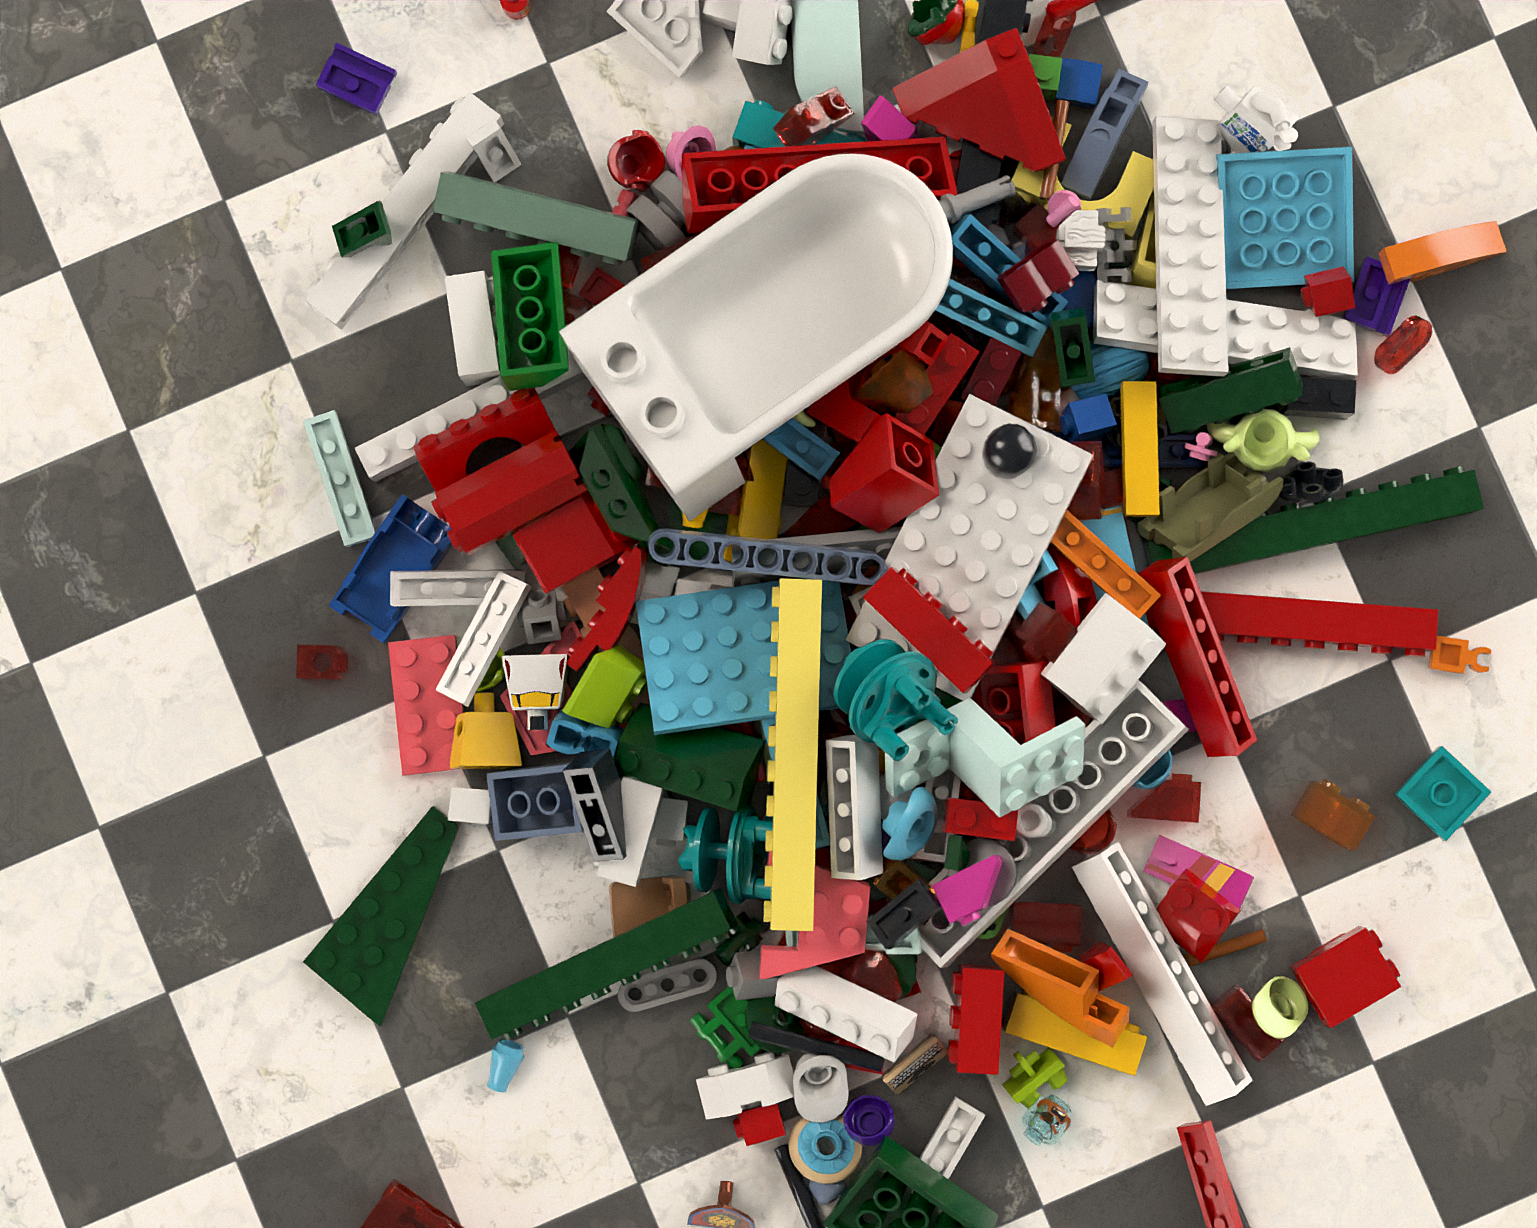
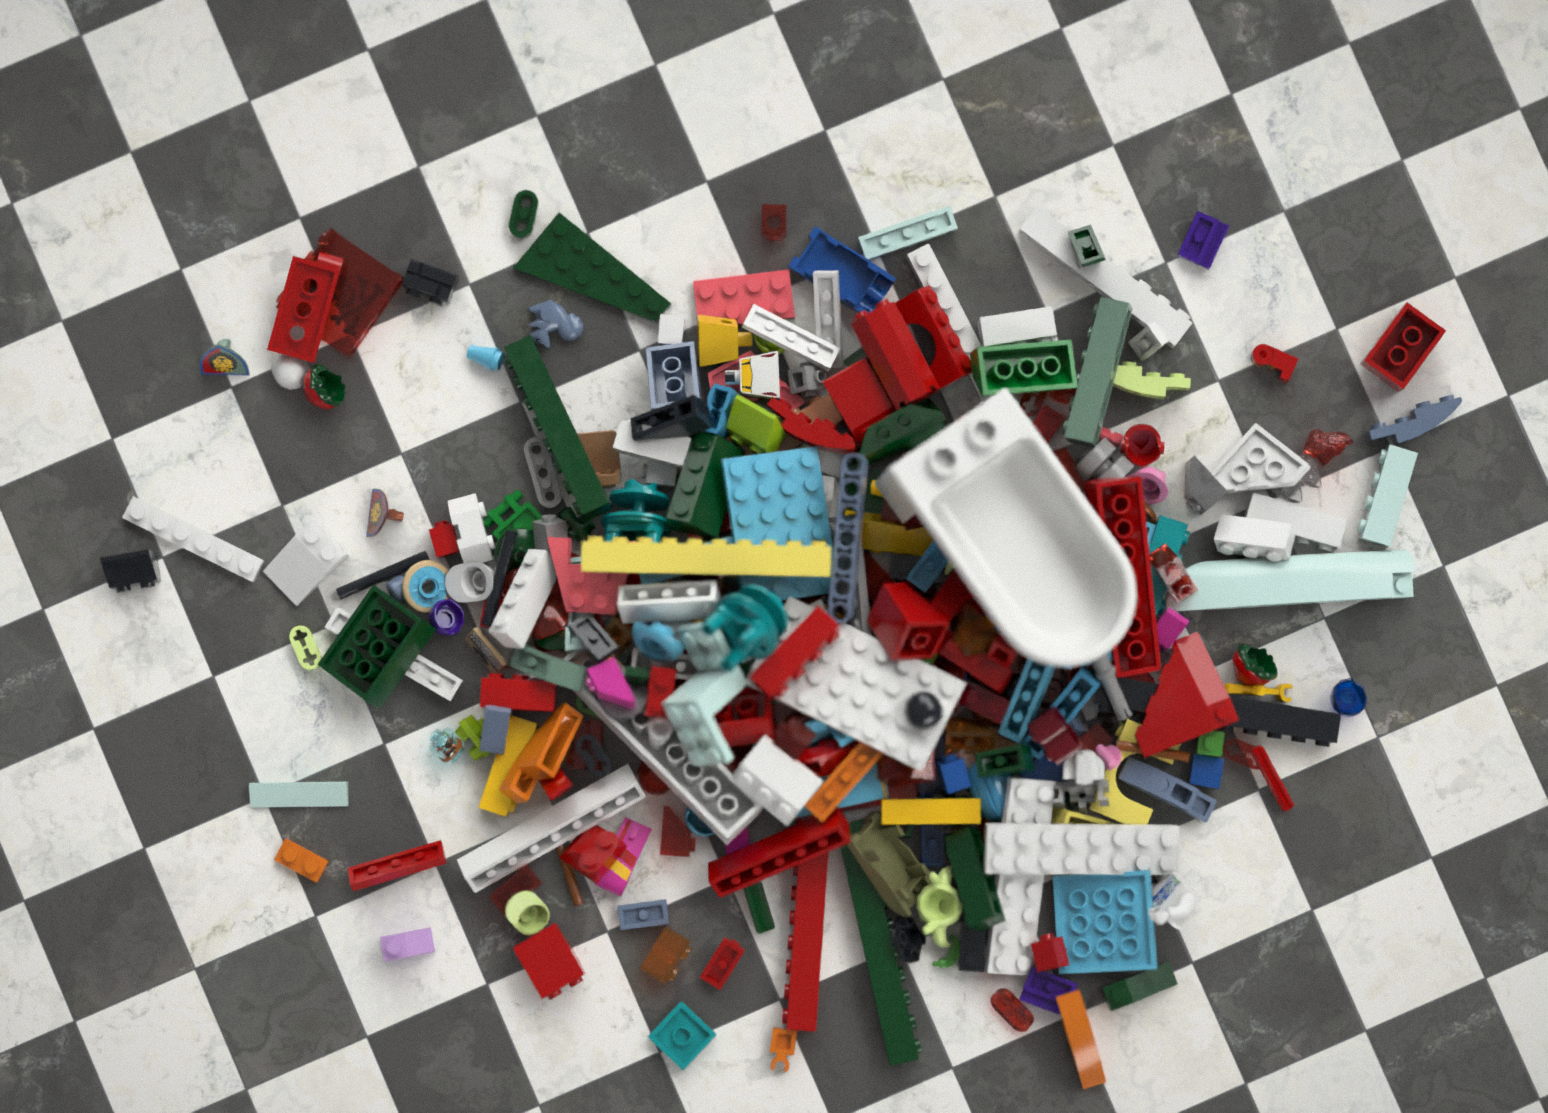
camera: 90 degrees right, 0 degrees up
bright pink plate [1185,432,1218,461] -> none
none -> lavender slope [380,927,435,961]
none -> black brick [402,259,459,306]
none -> sand blue tile [480,705,511,754]
none -> sand green slope [508,643,589,692]
none -> dark green plate [509,190,539,239]
none -> sand blue animal [528,299,584,348]
none -> black beam [576,734,612,777]
none -> sand blue plate [617,899,669,930]
none -> red plate [699,937,745,990]
none -> dark green slope [743,882,775,934]
none -> bright green piece [932,934,959,968]
none -> dark green slope [1100,961,1178,1011]
none -> yellowish green slope [1113,362,1191,399]
none -> flat silver slope [1184,455,1228,515]

